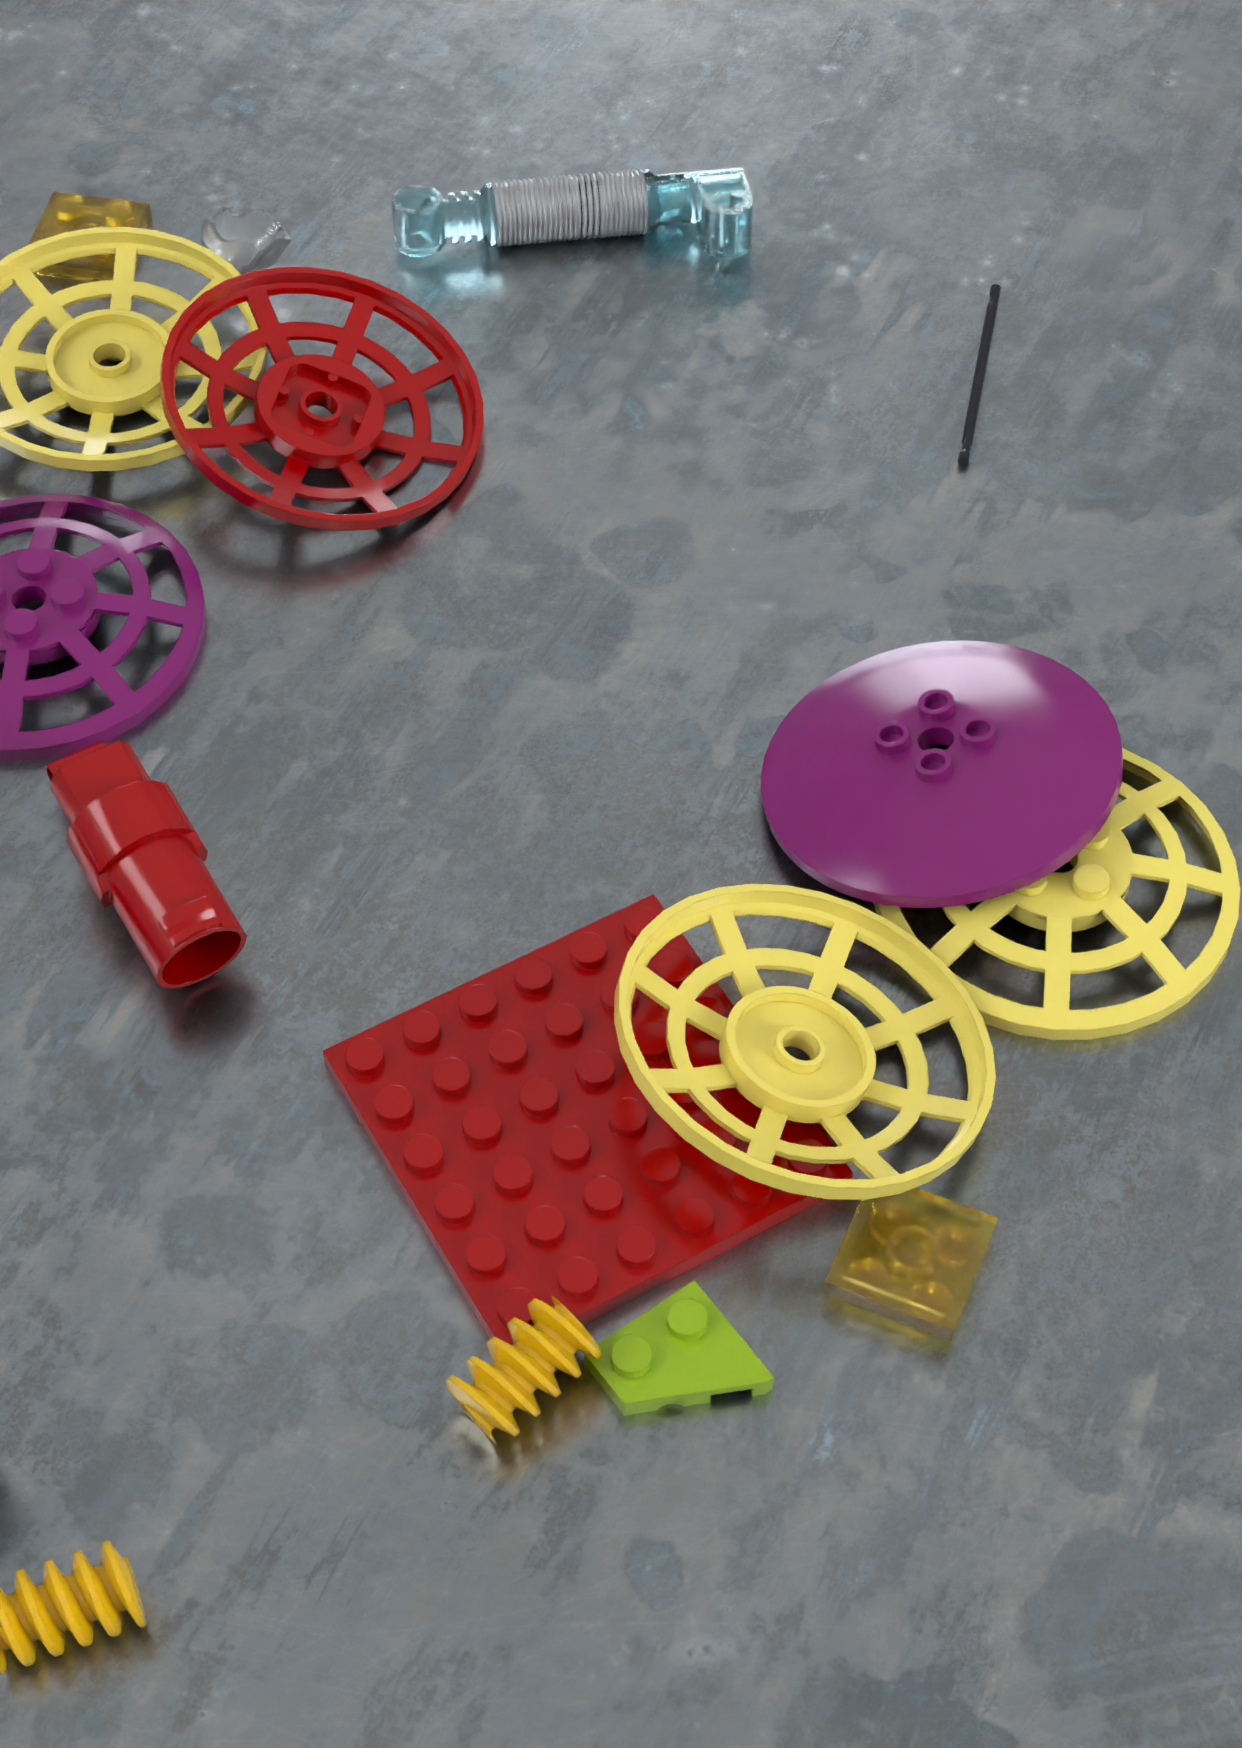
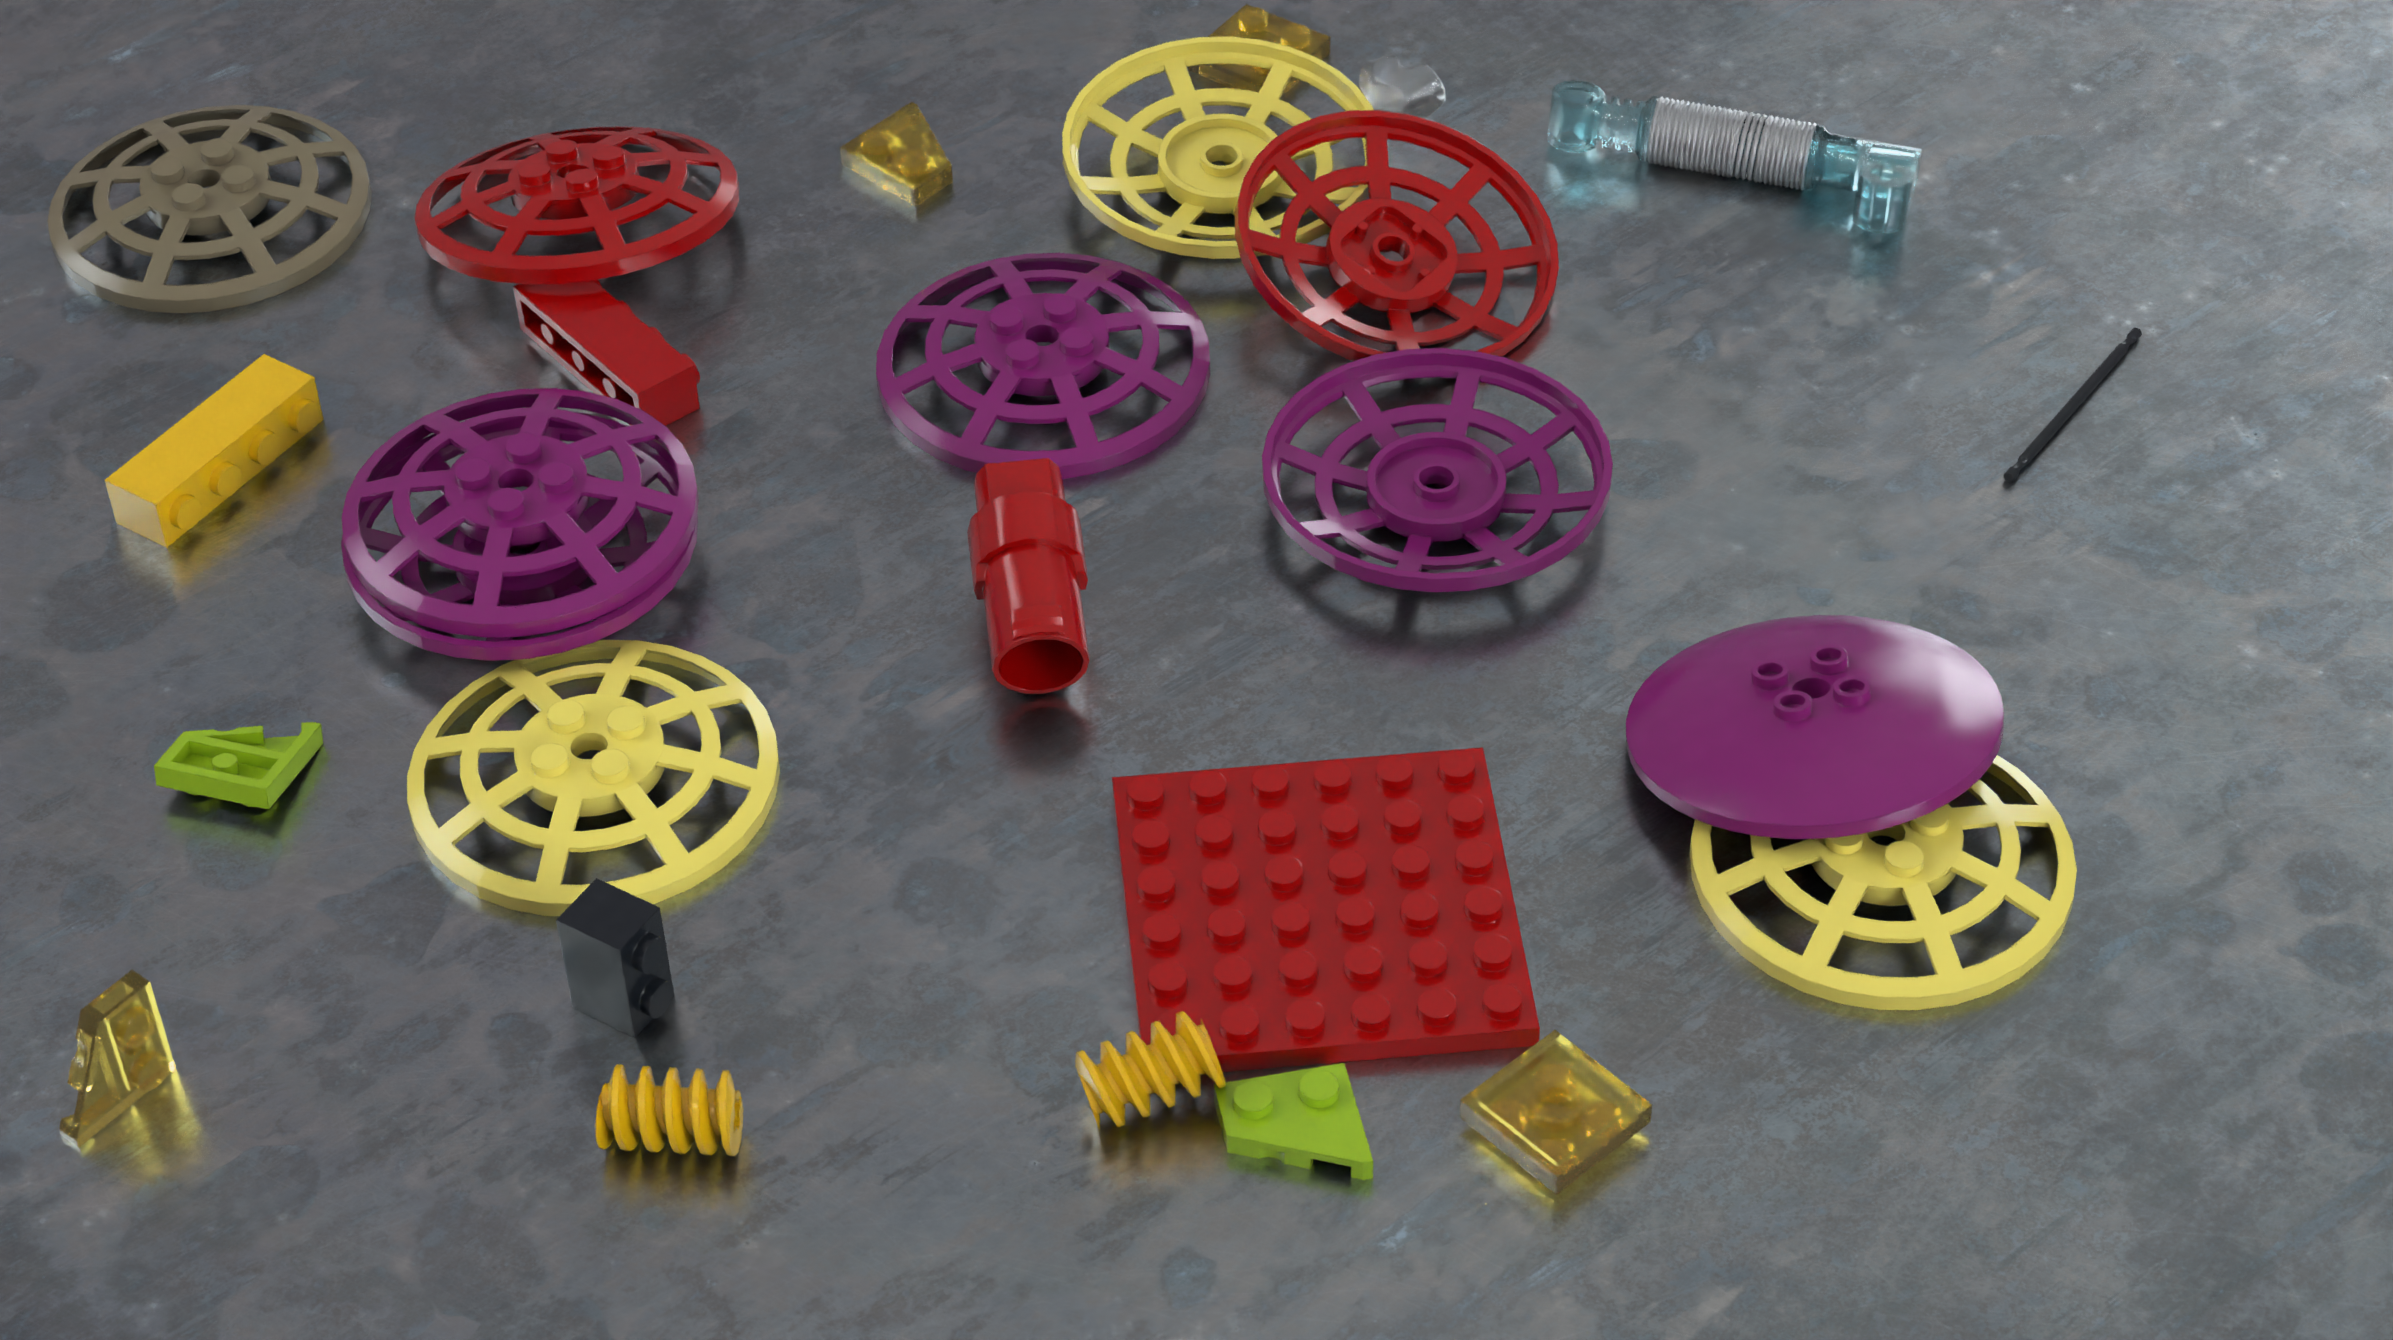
camera: 25 degrees right, 10 degrees down
light yellow dish [614,884,996,1200] -> none
none -> magenta dish [1262,348,1613,592]

